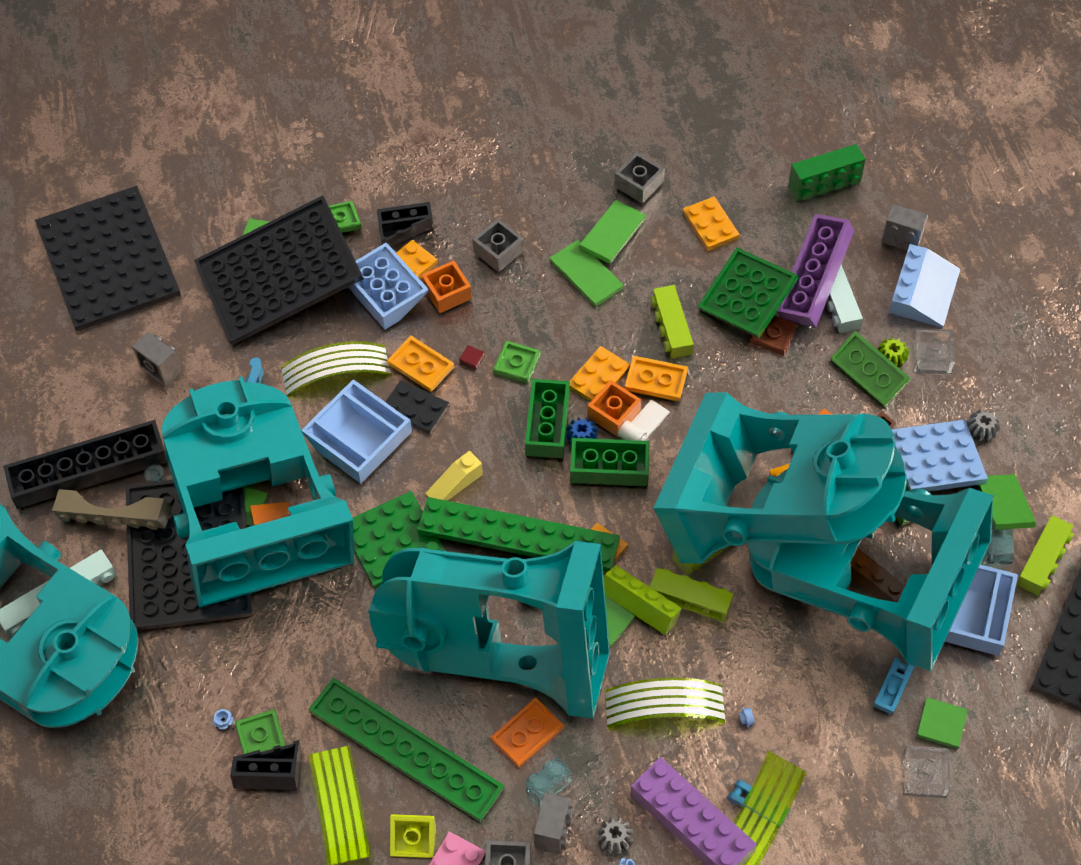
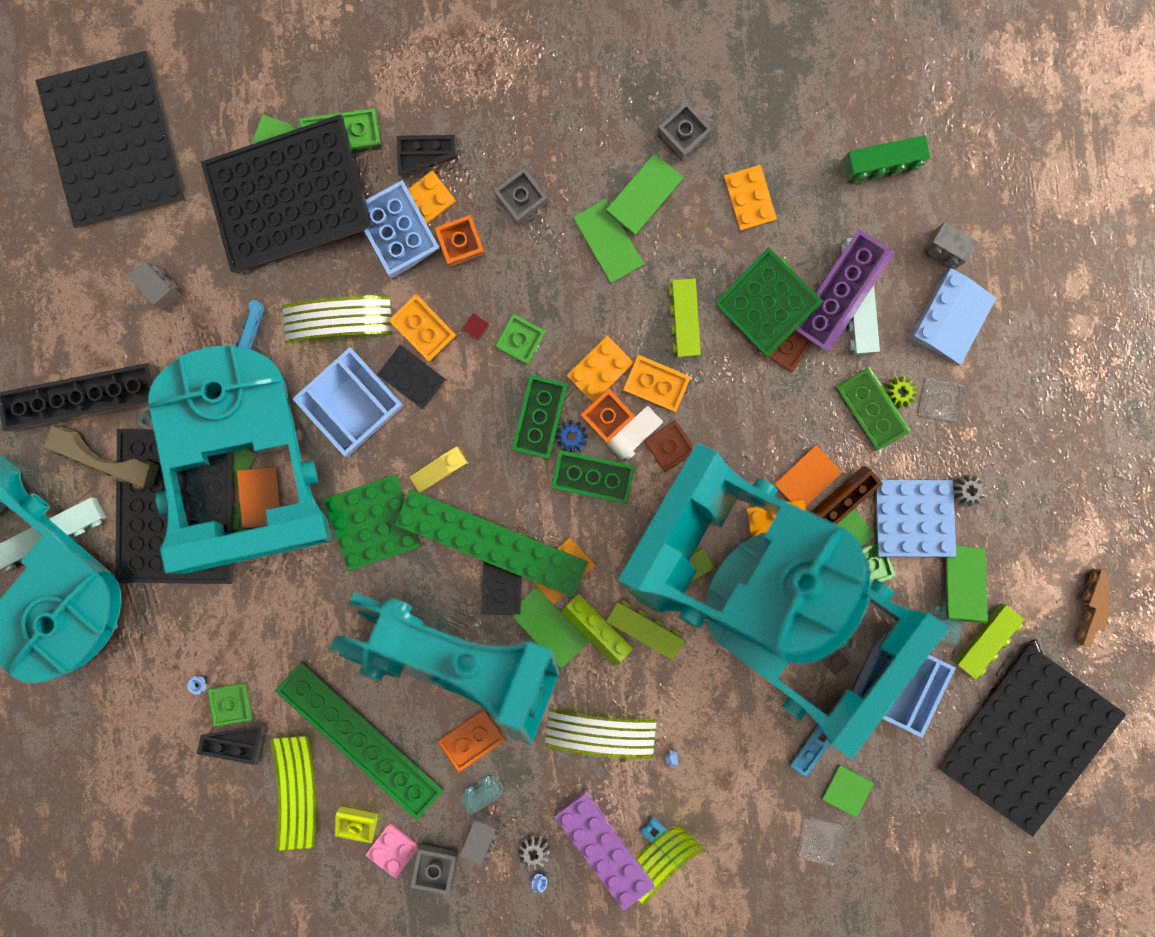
camera: 10 degrees right, 30 degrees up
none -> copper tile [644,420,694,473]

